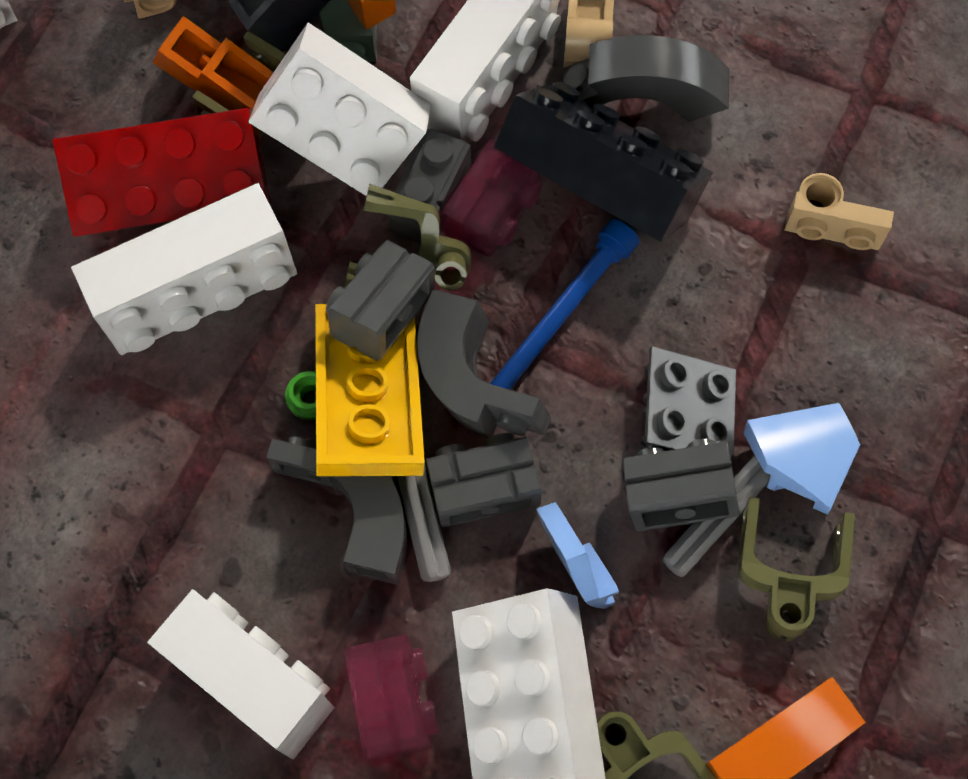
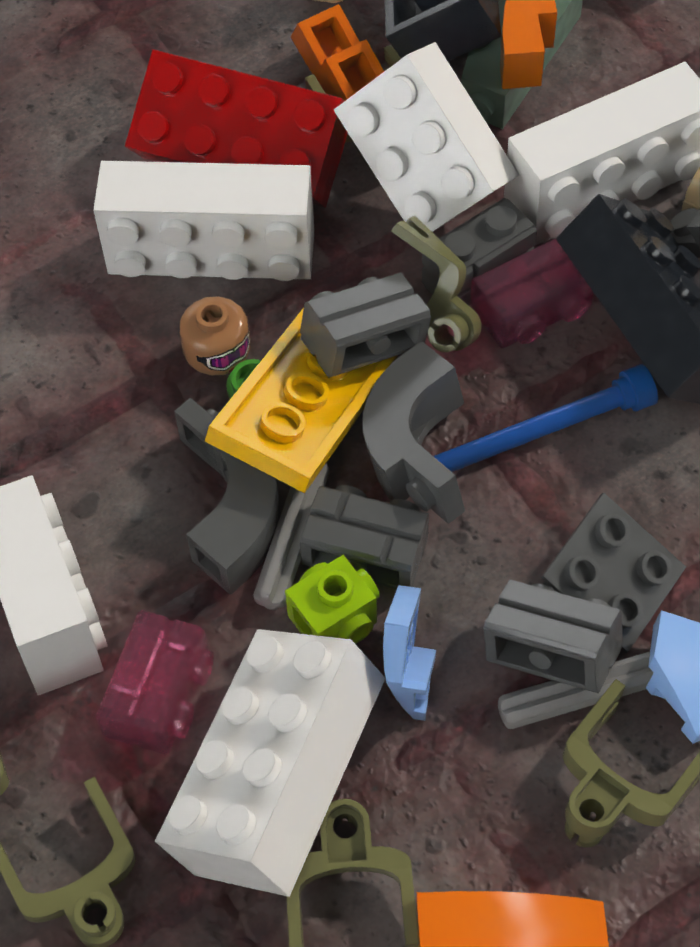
camera: 30 degrees right, 10 degrees down
none -> medium nougat head [179,296,250,376]
none -> lime brick [285,555,380,644]

